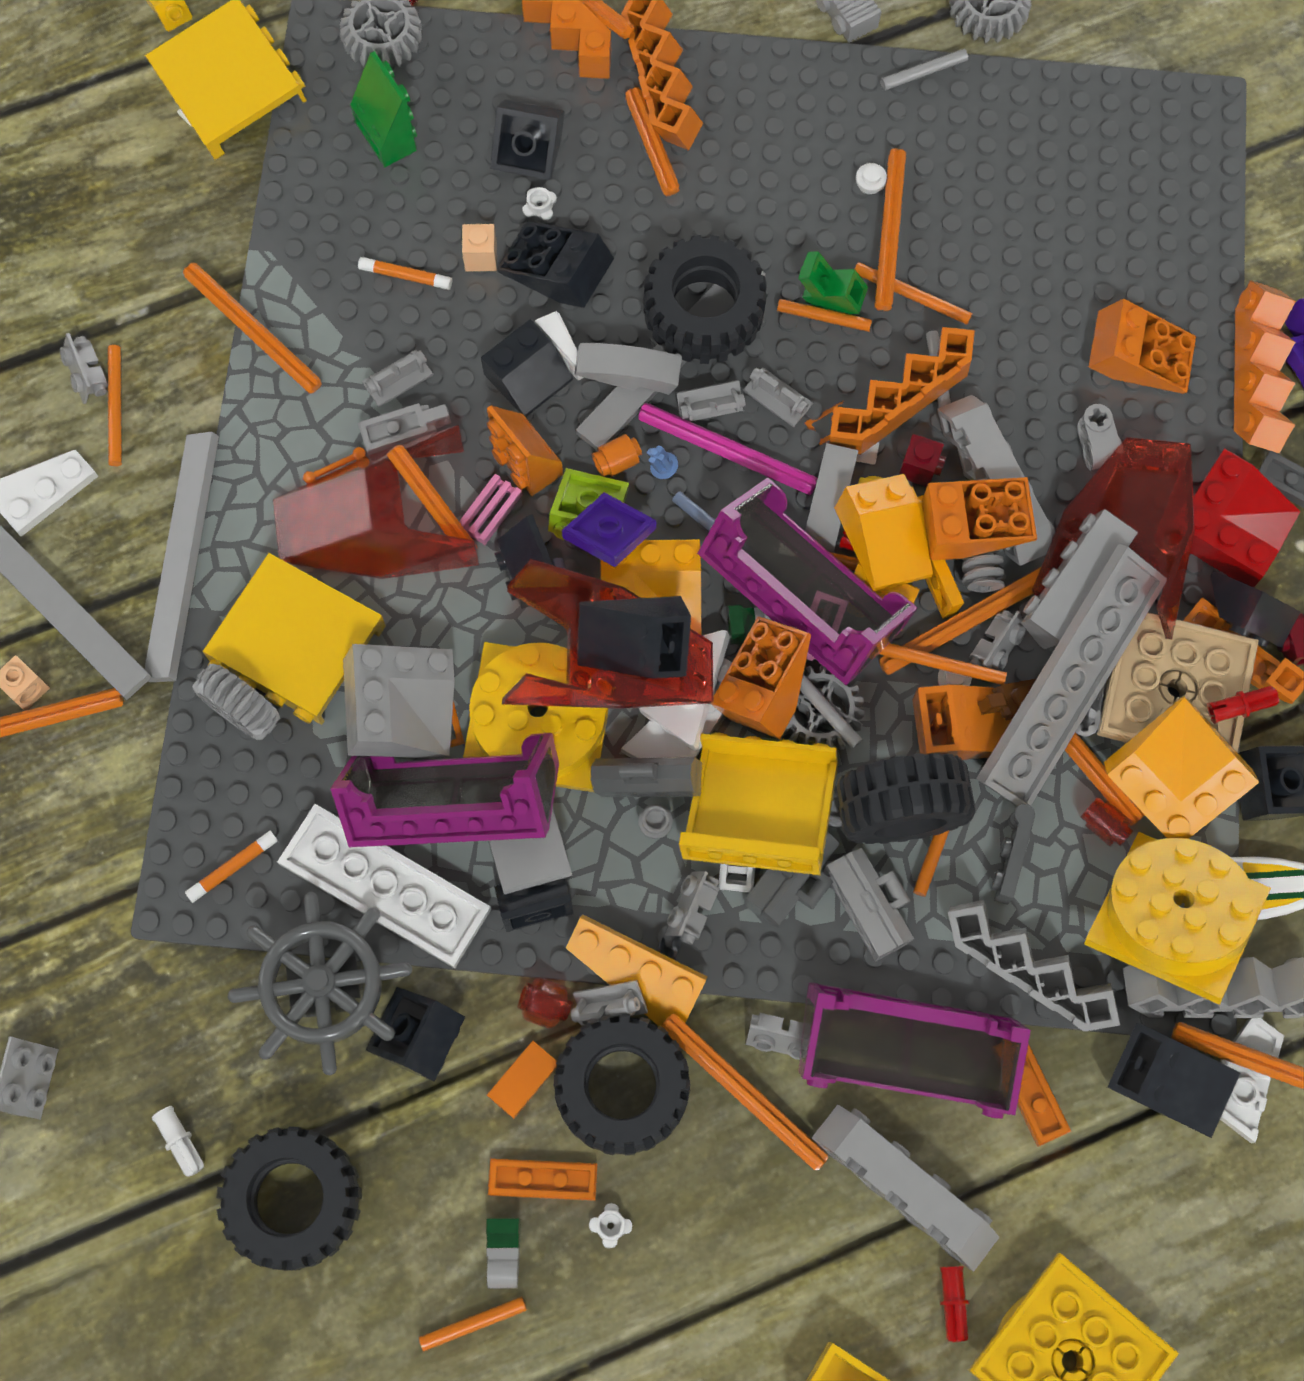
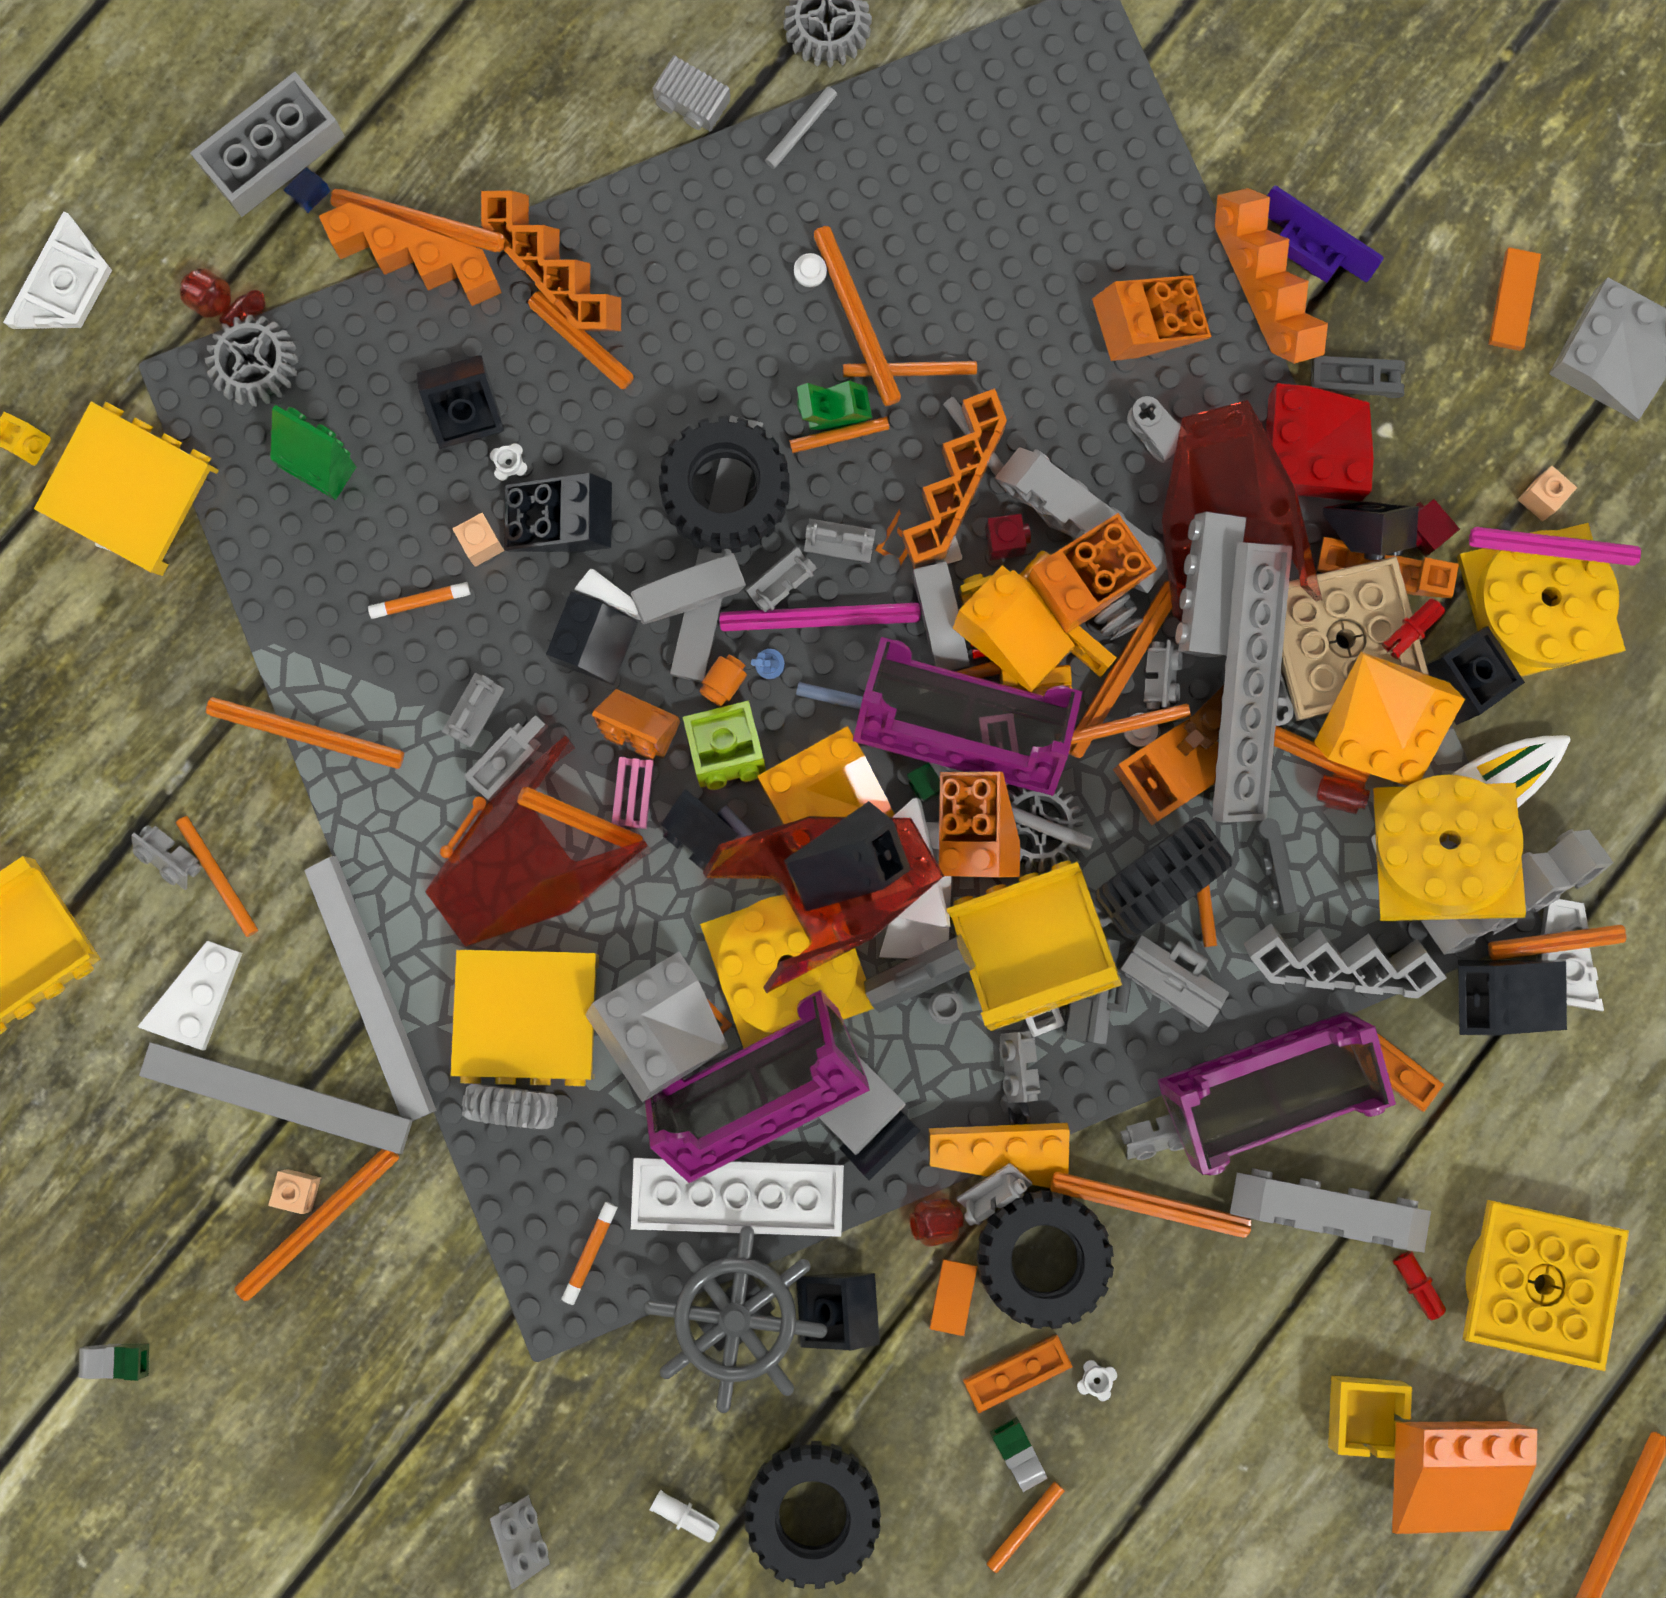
camera: 30 degrees left, 10 degrees up
dark purple plate [562,492,656,567] -> none

